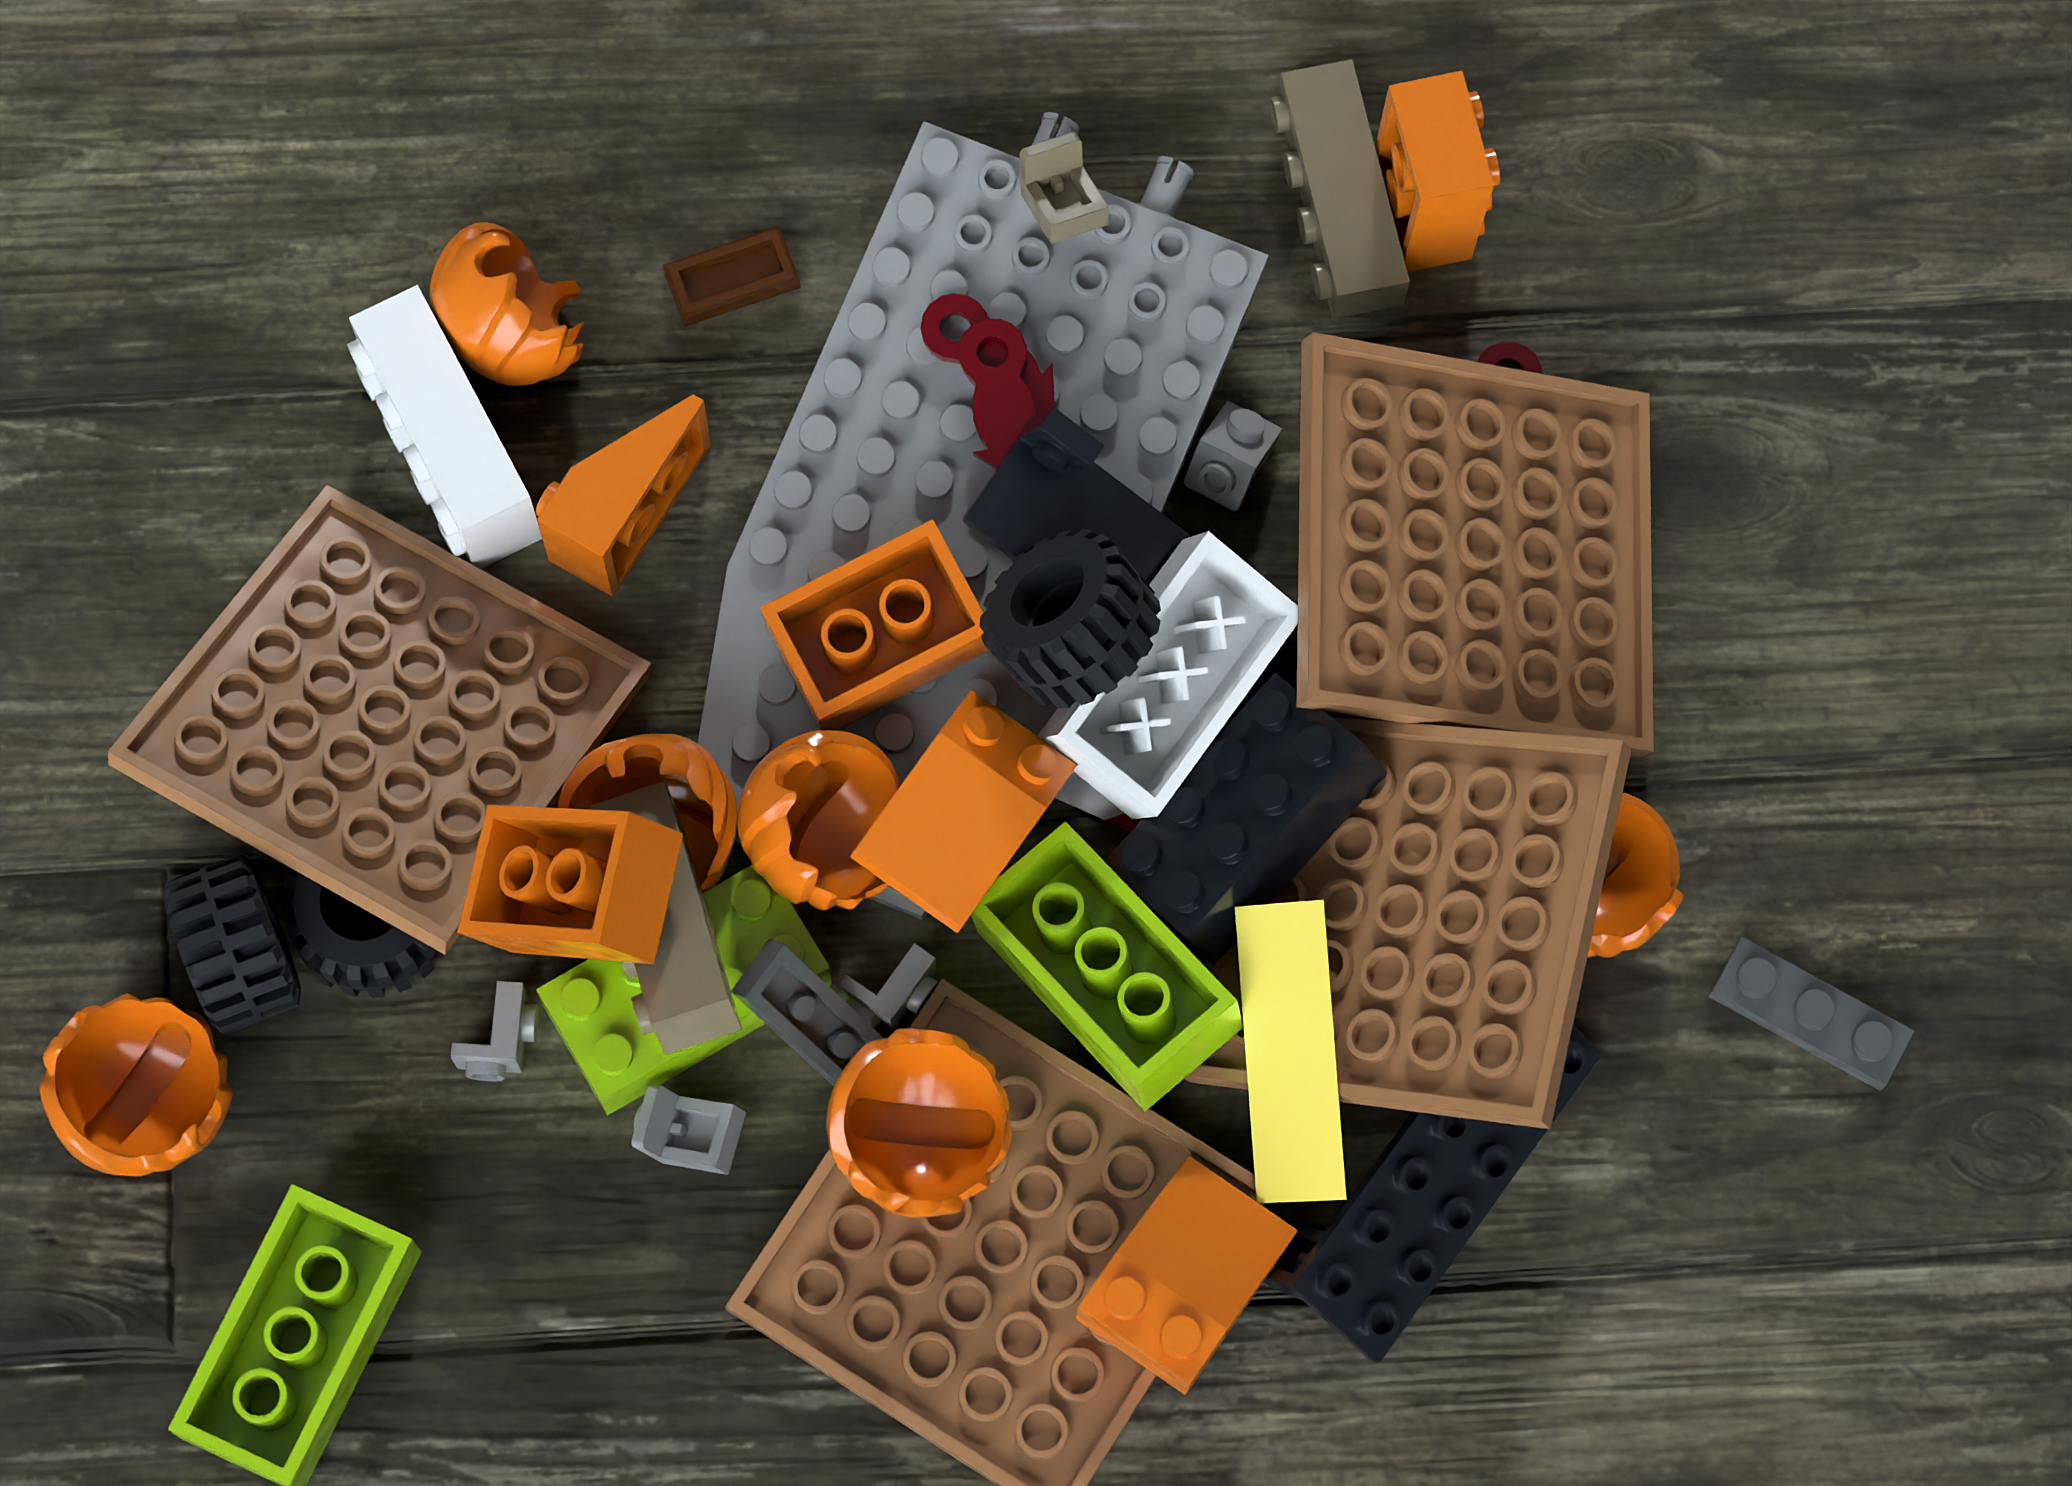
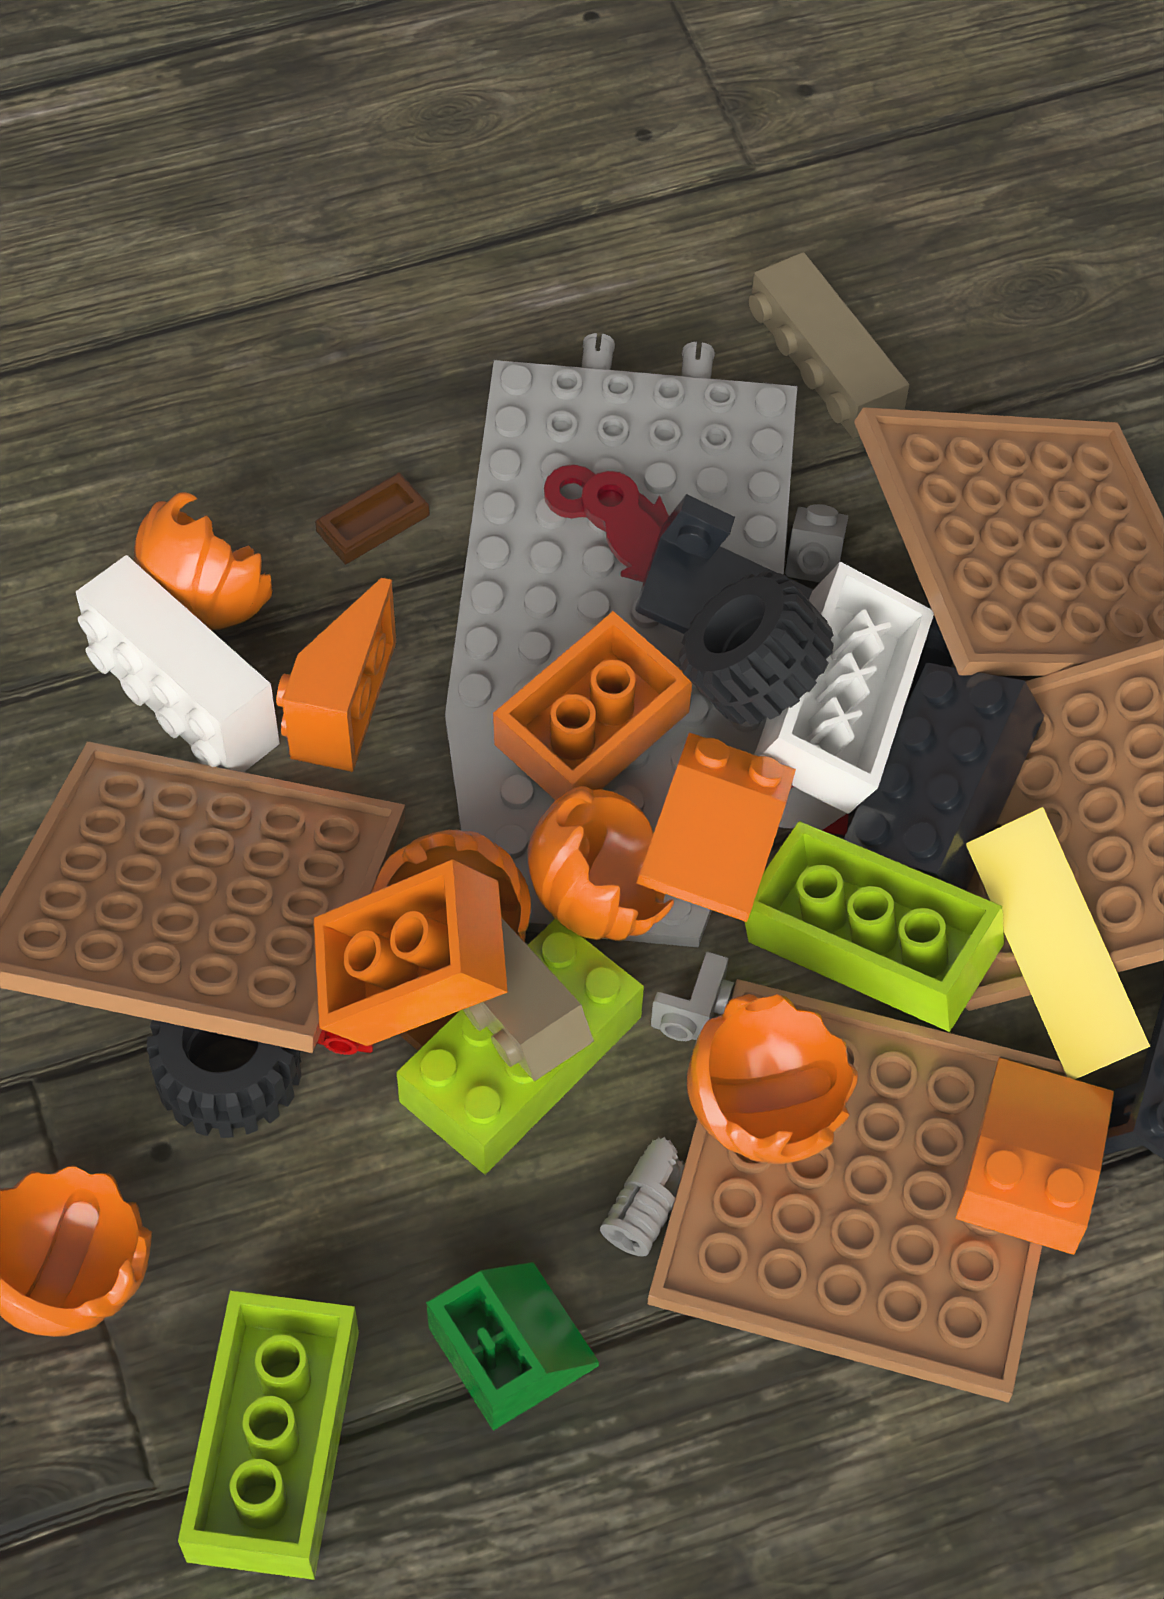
camera: 15 degrees left, 15 degrees down
black tyre [163,853,301,1035] -> none
light grey bracket [450,981,539,1081] -> none
light grey bracket [632,1084,746,1175] -> none
dark grey plate [731,939,884,1086] -> none
dark tan bracket [1019,132,1109,244] -> none
orange brick [1375,71,1500,272] -> none
none -> green slope [426,1262,599,1431]
none -> light grey hinge [600,1137,685,1257]

